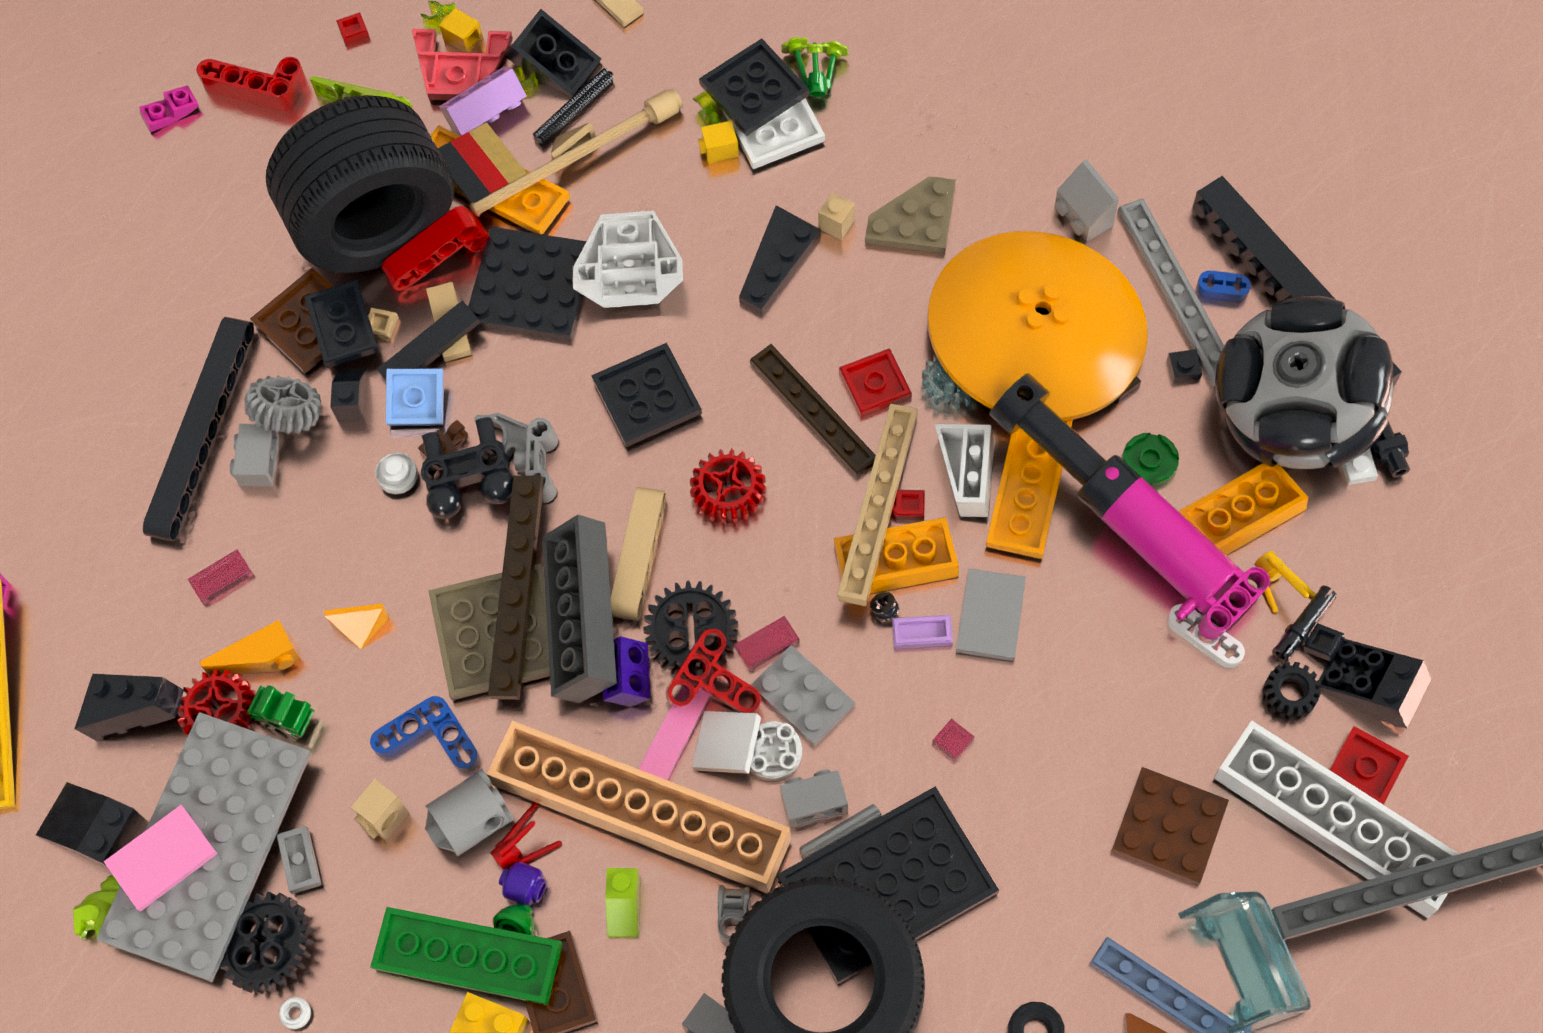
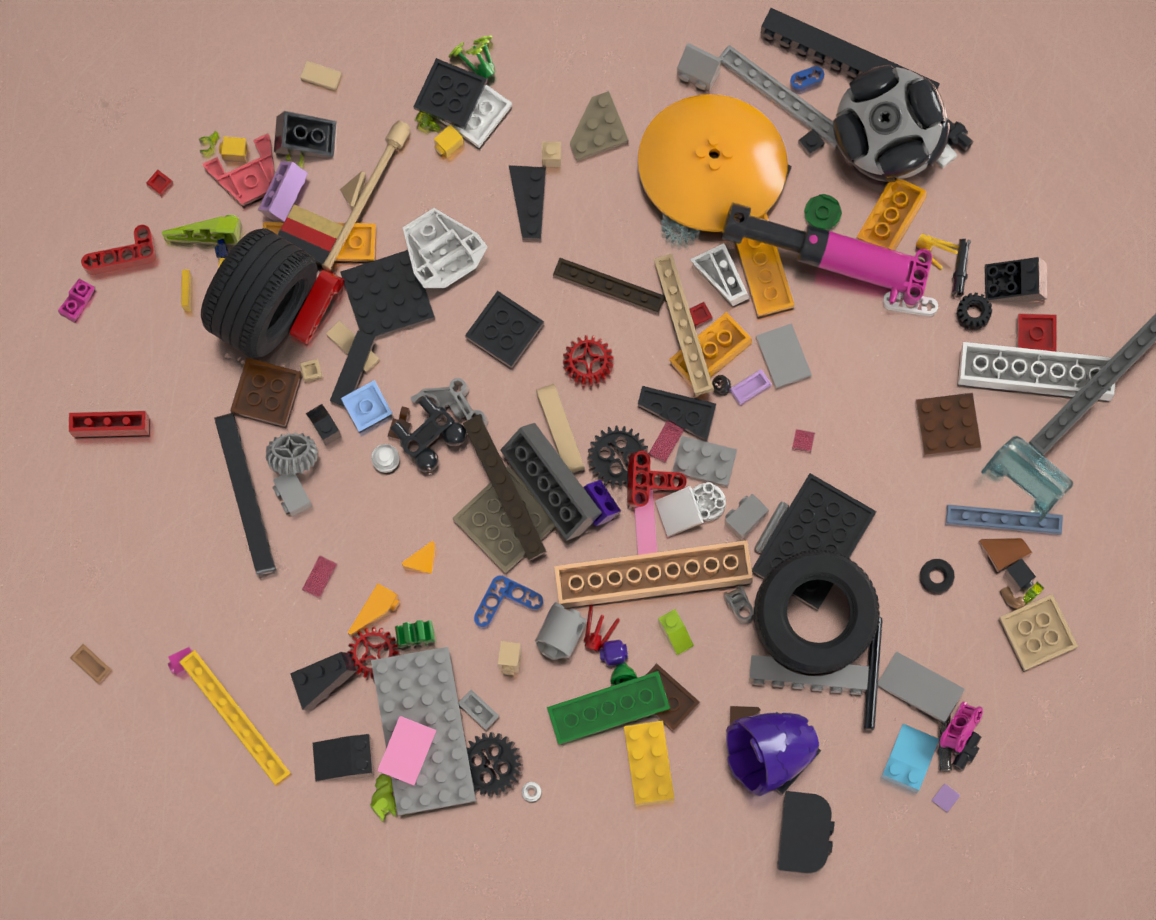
camera: 30 degrees left, 10 degrees up
black tile [304,280,380,368] -> none
black axle [533,68,614,145] -> none
red tile [839,348,912,417] -> none
black tile [1303,623,1345,662] -> none
none -> red brick [69,411,149,437]
none -> black wing [638,386,716,441]

